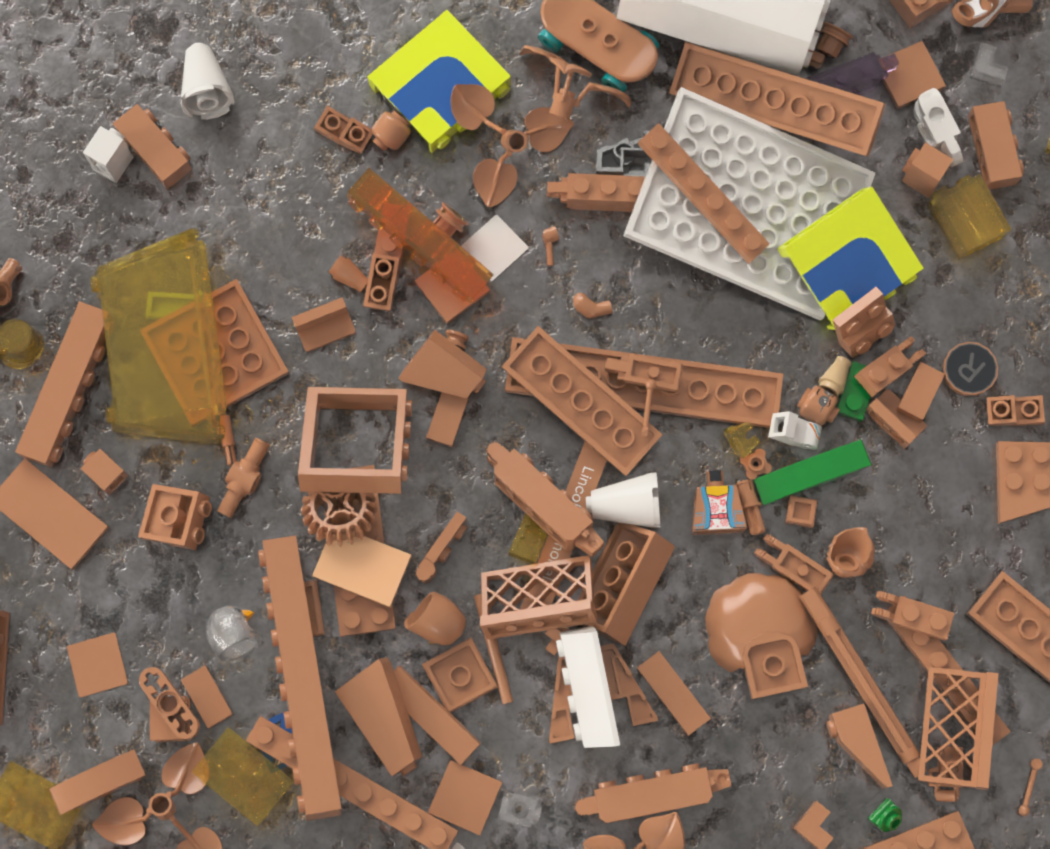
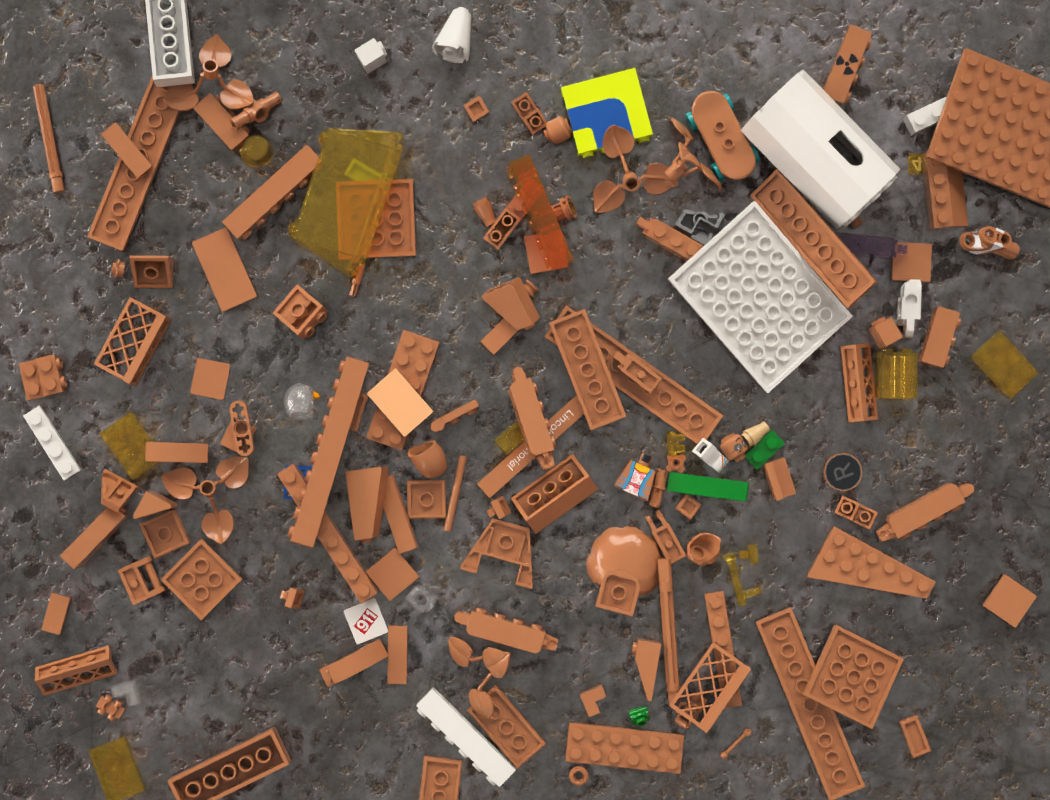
camera: 30 degrees right, 10 degrees up
nougat brick [80,449,129,495] -> none
nougat brick [112,104,192,190] -> none
nougat tile [181,665,234,729] -> none
clear yellow plate [191,727,294,826] -> none
nougat pin [217,437,270,518] -> none
nougat panel [292,297,356,353] -> none
nougat window [298,387,412,494] -> none
nougat gear [301,492,377,547] -> none
white sticker [460,215,529,281] -> none
nougat fence [480,555,597,640] -> none
nougat hand [542,227,559,266] -> none
white slope [556,626,620,748] -> none
nougat arm [573,293,613,319] -> none
white cone [586,472,661,528] -> none
nougat tile [636,651,711,736] -> none
nougat plate [637,123,770,264] -> none
nougat hinge [641,379,656,437] -> none
neon yellow panel [776,187,924,330] -> none
nougat piece [815,22,854,59] -> none
nougat plate [833,287,895,359] -> none
nougat hinge [854,336,926,397] -> none
nougat hinge [871,591,954,641] -> none
nougat tile [896,362,945,423] -> none
clear piece [969,42,1009,88] -> none
none -> nougat plate [463,96,490,123]
none -> clear yellow piece [720,551,762,606]
none -> clear yellow tile [738,543,759,564]
none -> nougat fence [841,344,878,422]

